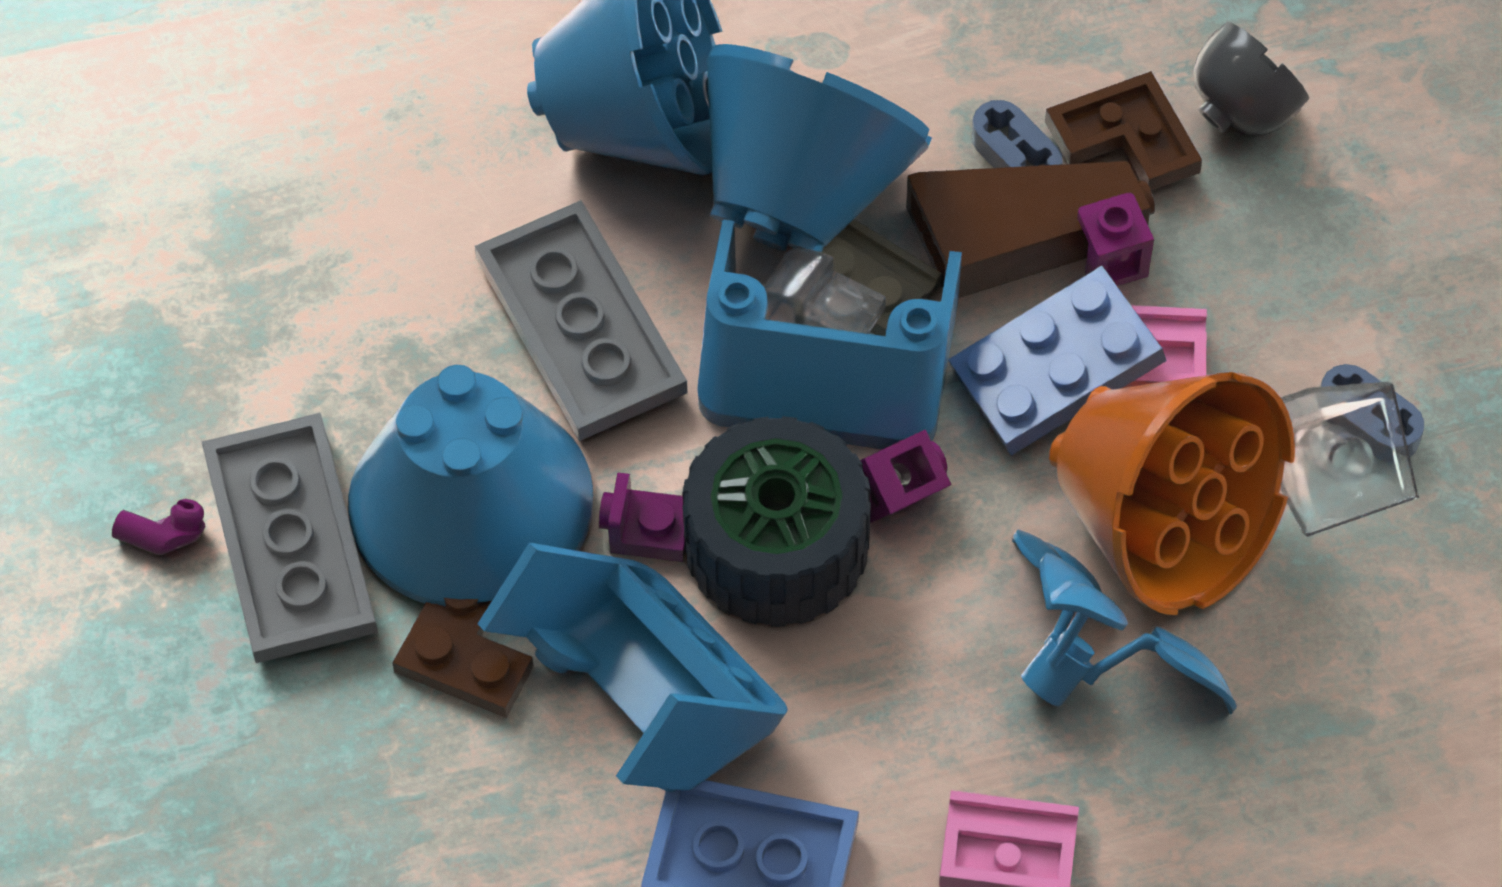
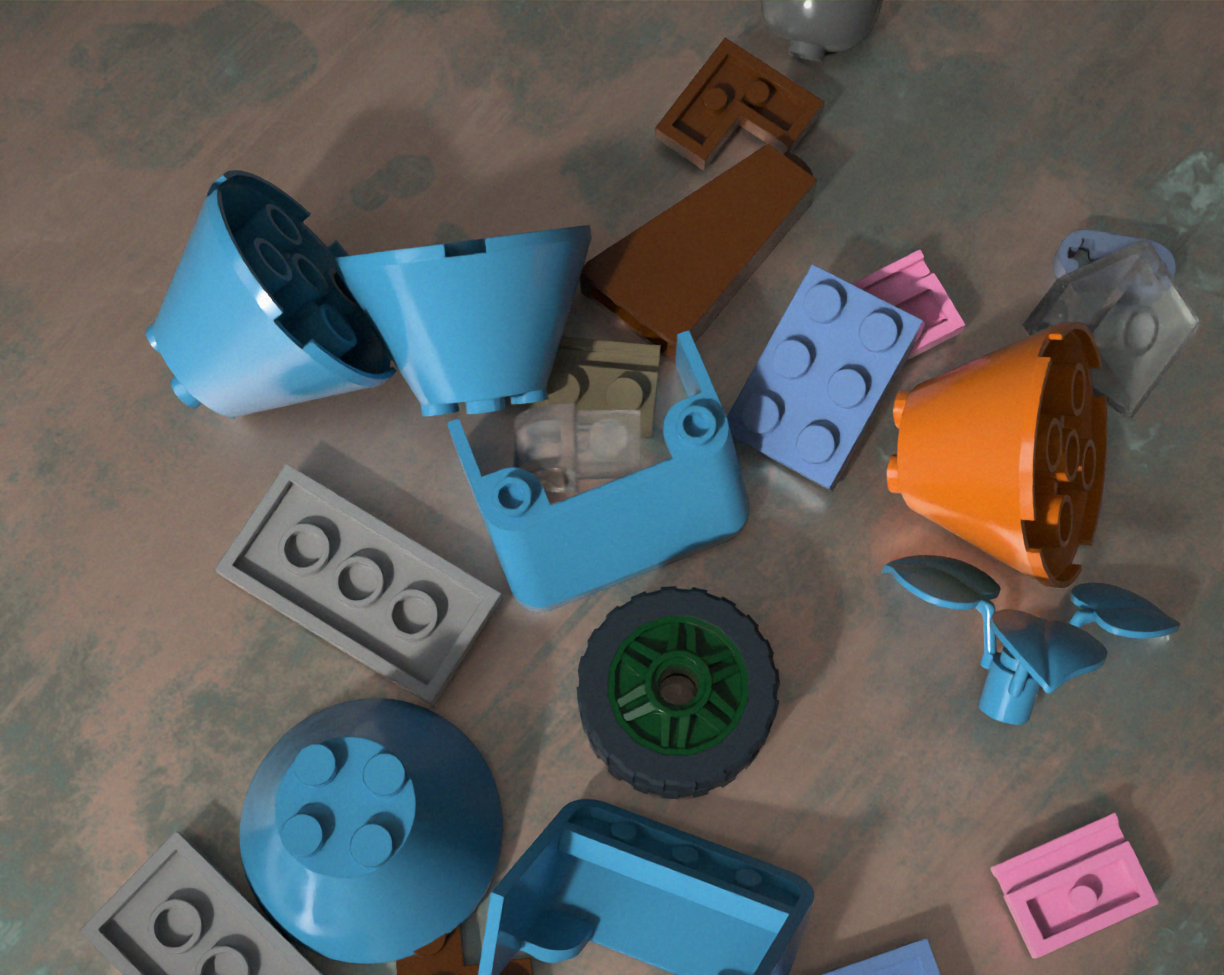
camera: 30 degrees left, 15 degrees up
magenta bracket [599,472,685,562] -> none
magenta brick [860,429,952,523] -> none
sand blue beam [972,100,1063,168] -> none
magenta bracket [1077,193,1154,286] -> none

